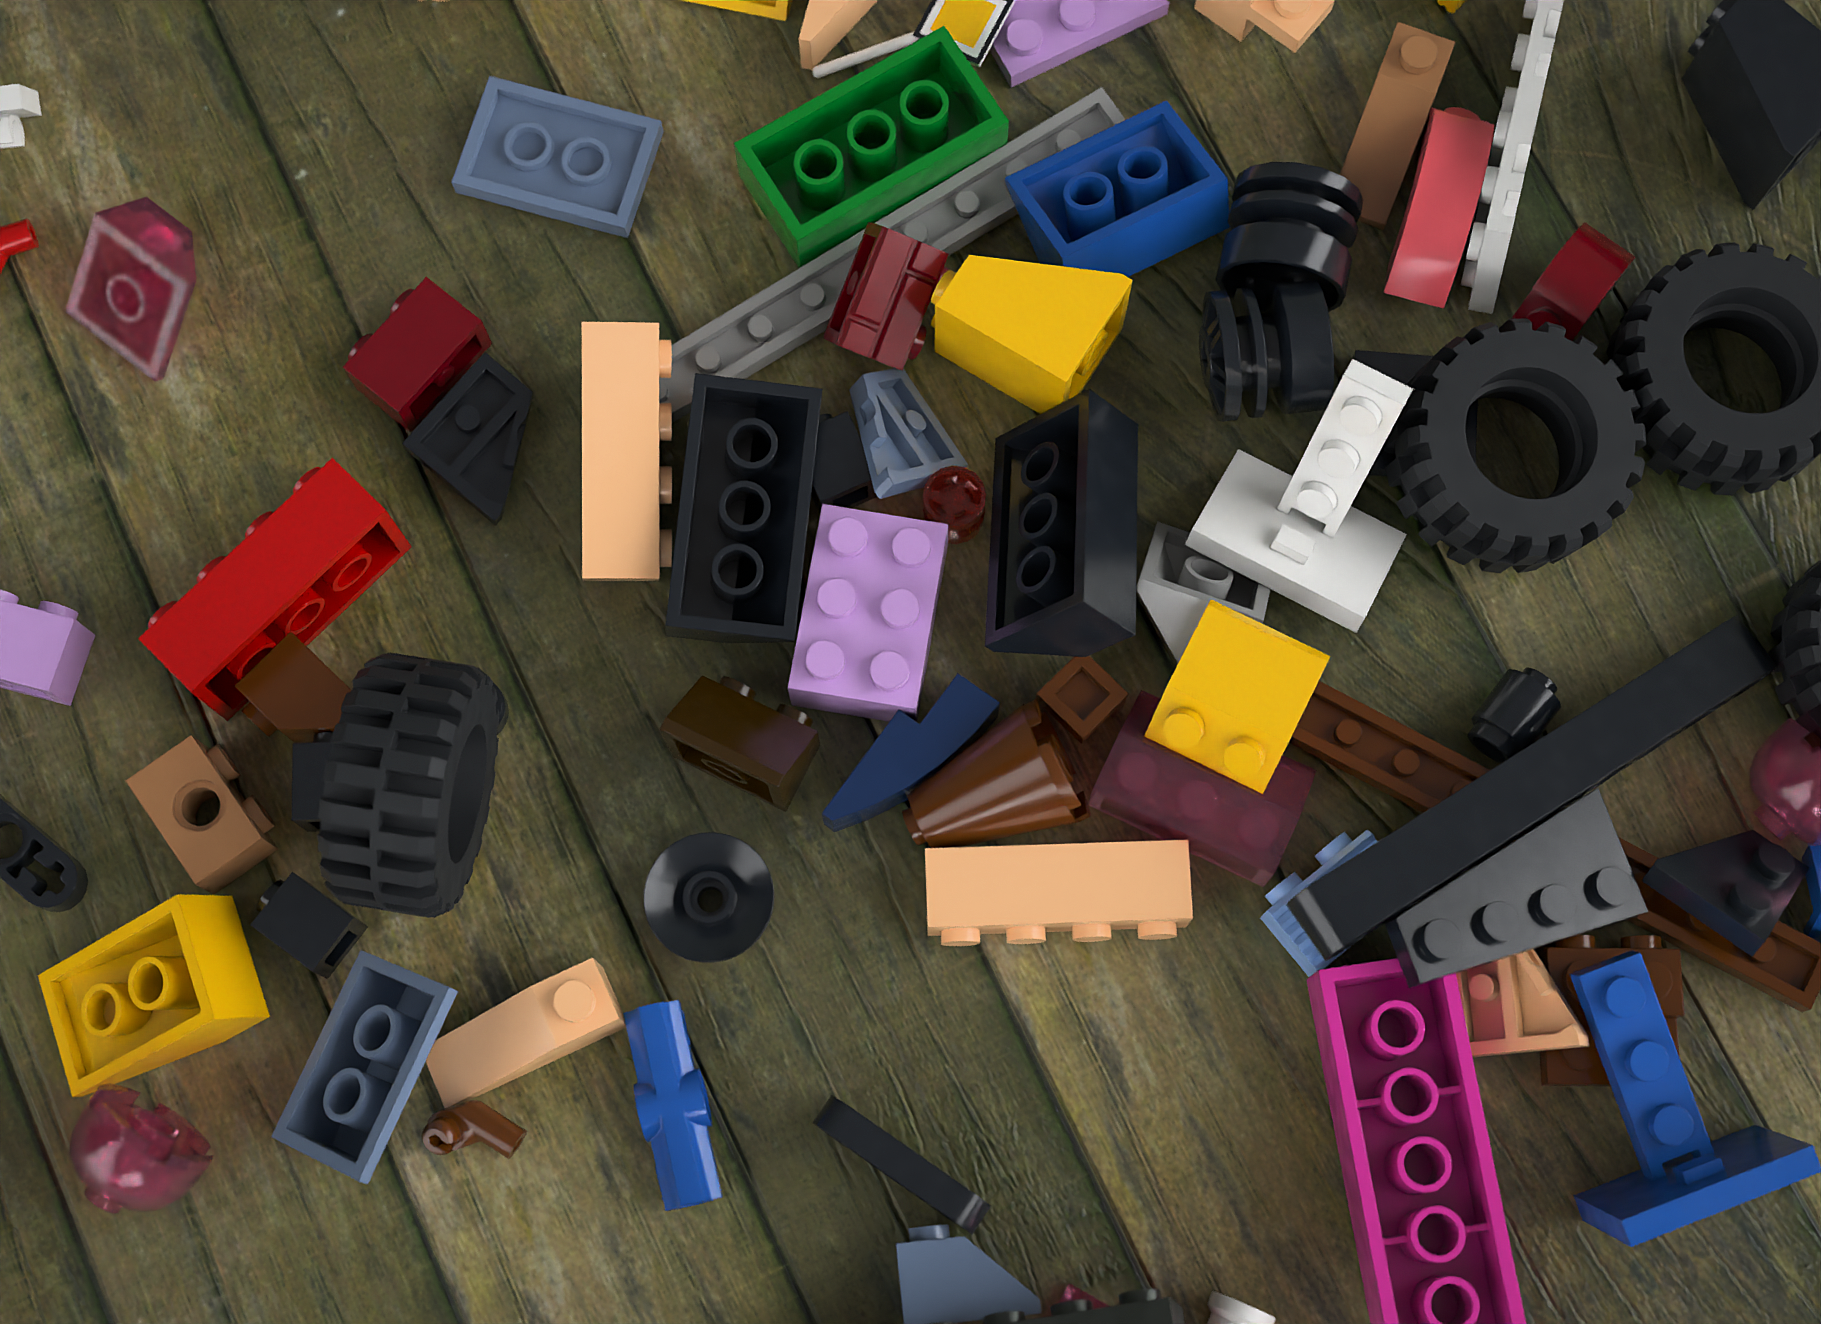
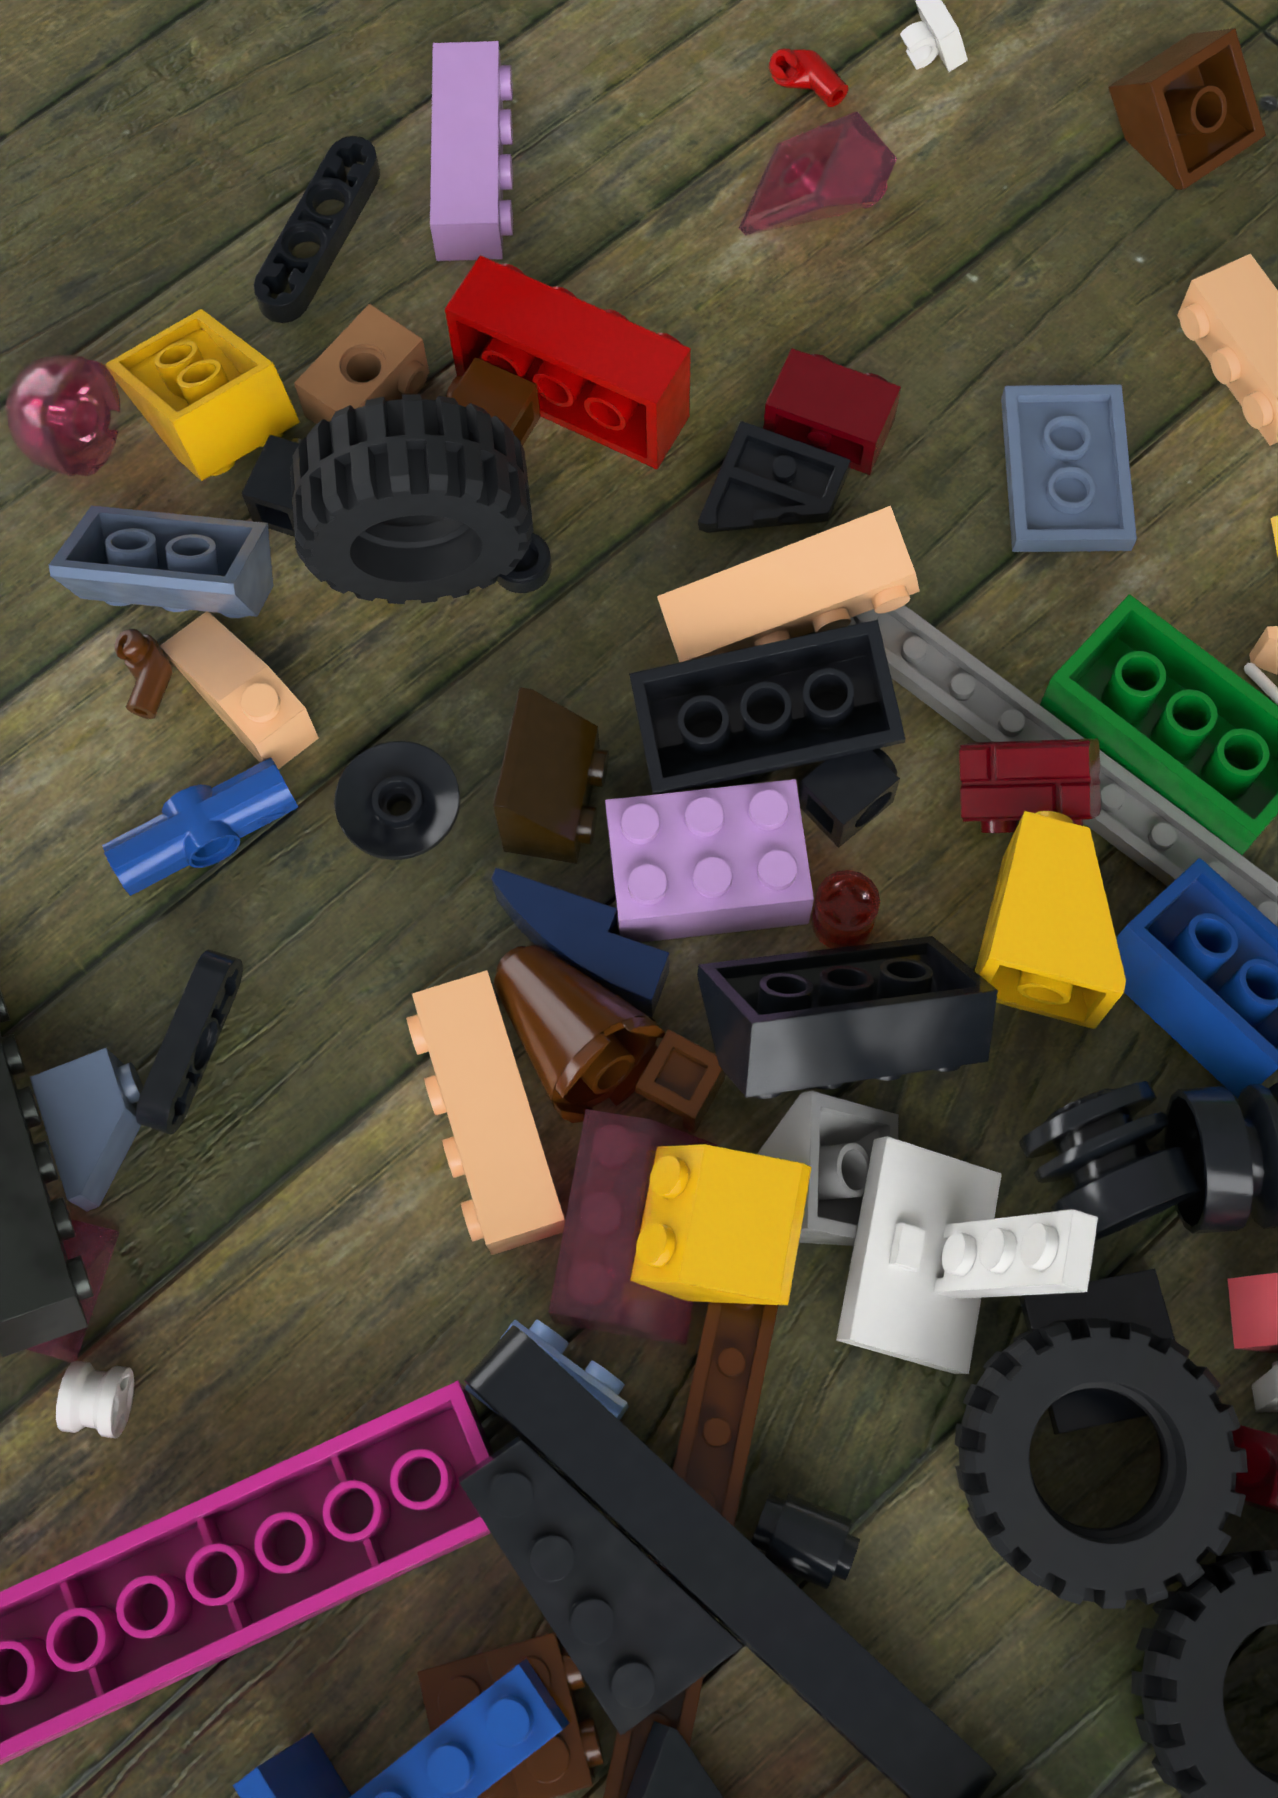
camera: 75 degrees right, 5 degrees down
sand blue wing [849,368,968,499] -> none
light nougat wing [1456,949,1589,1057] -> none

